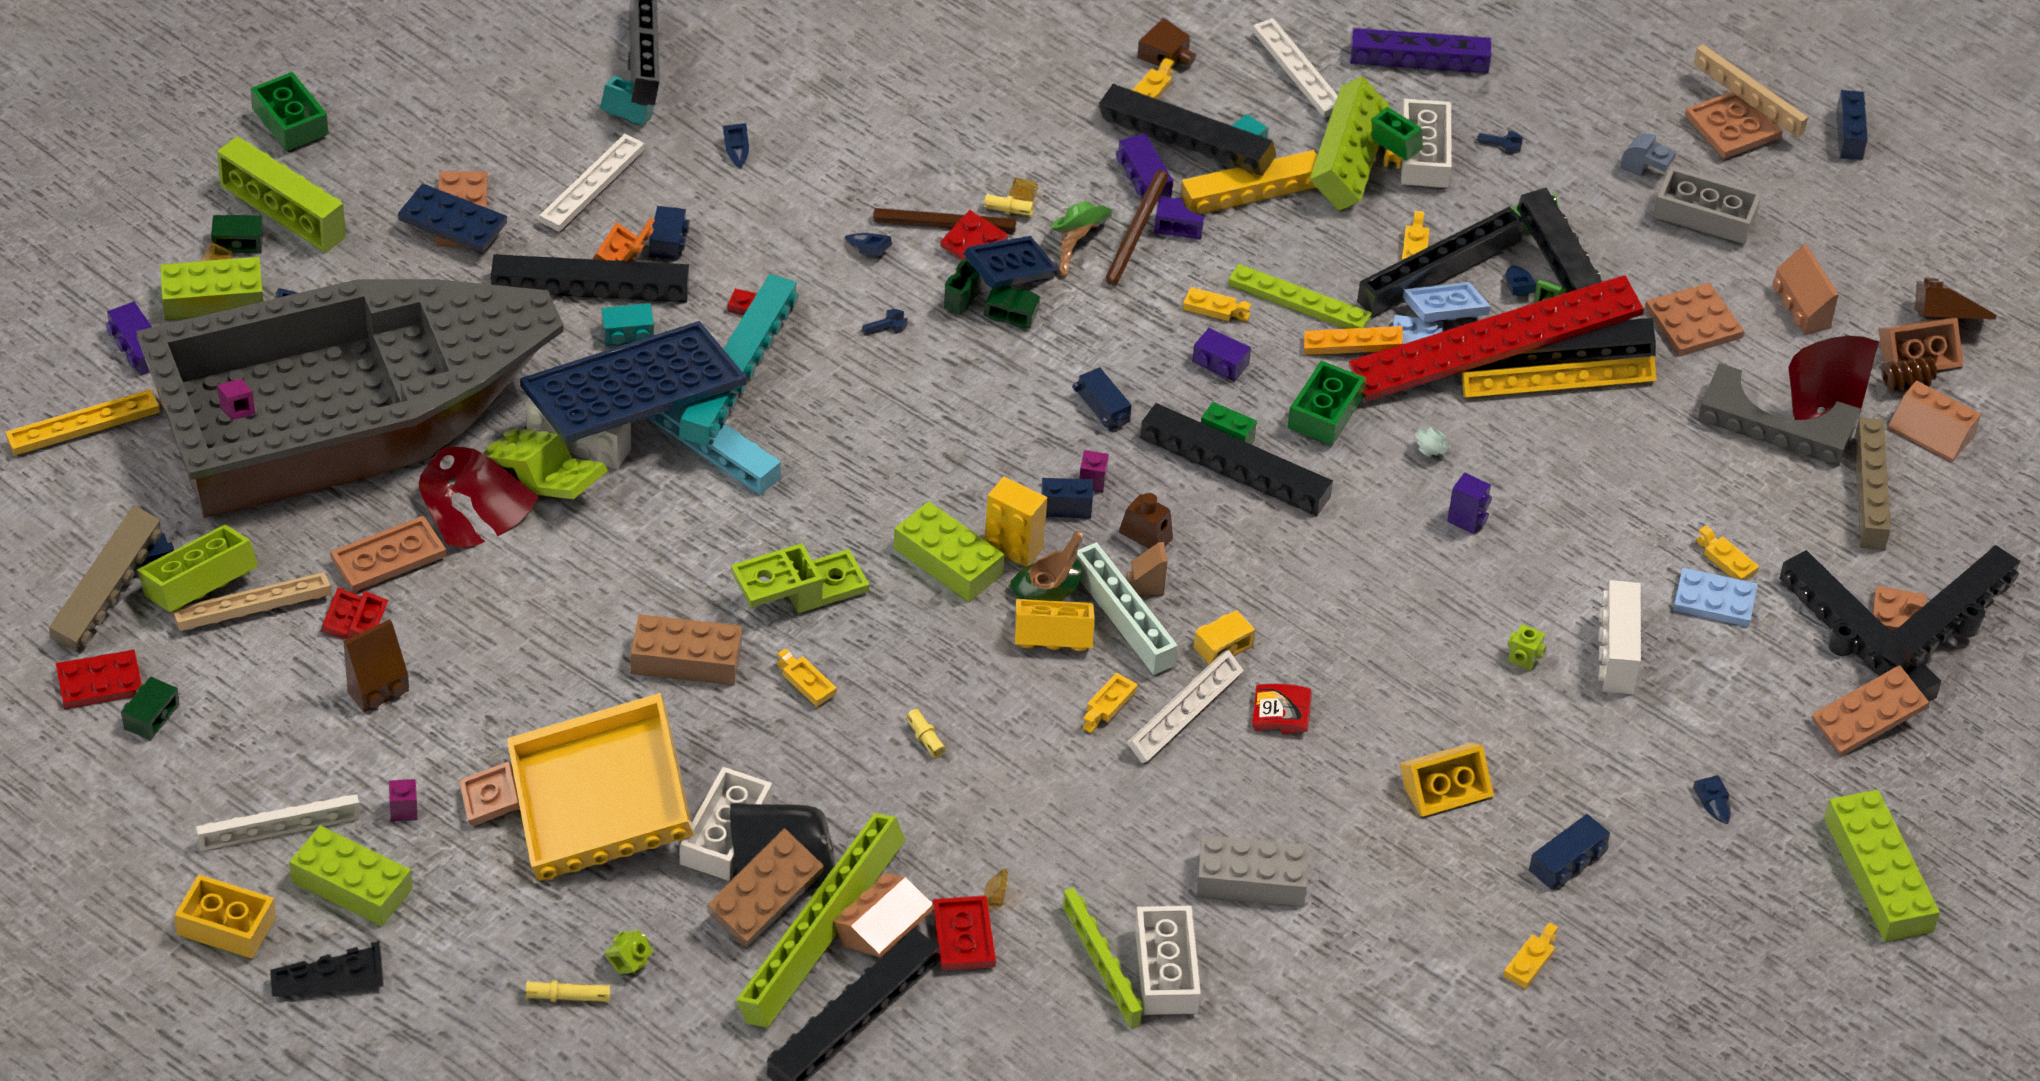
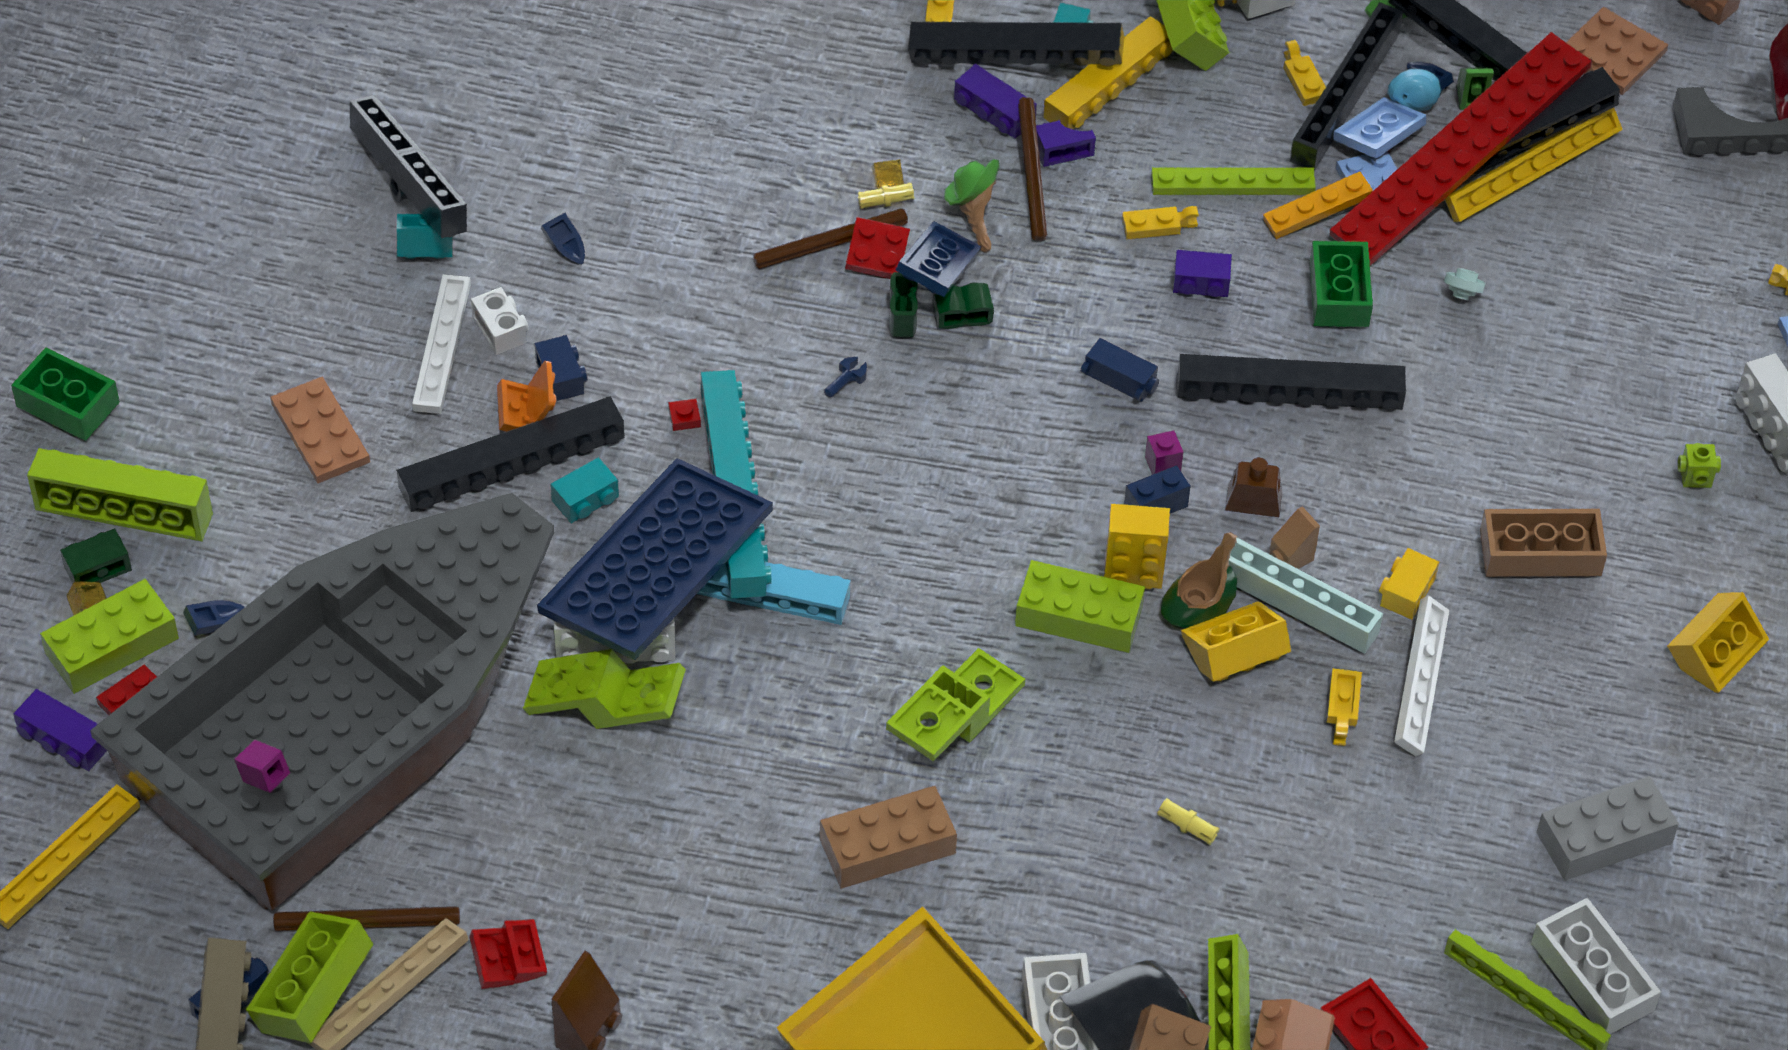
camera: 25 degrees left, 5 degrees up
nougat plate [330,516,447,593] -> none
dark blue plate [398,183,507,253] -> none
dark red piece [419,447,539,548] -> none
yellow plate [776,649,837,707] -> none
dark blue plate [845,233,892,257] -> none
clear yellow slope [984,869,1008,907] -> none
green brick [1201,402,1257,445] -> none
red slope [1252,684,1312,735] -> none
dark purple brick [1447,472,1492,534] -> none
none -> reddish brown axle [273,906,460,931]
none -> white brick [471,287,529,355]
none -> medium azure hair [1387,69,1441,111]
none -> medium nougat brick [1480,509,1607,577]

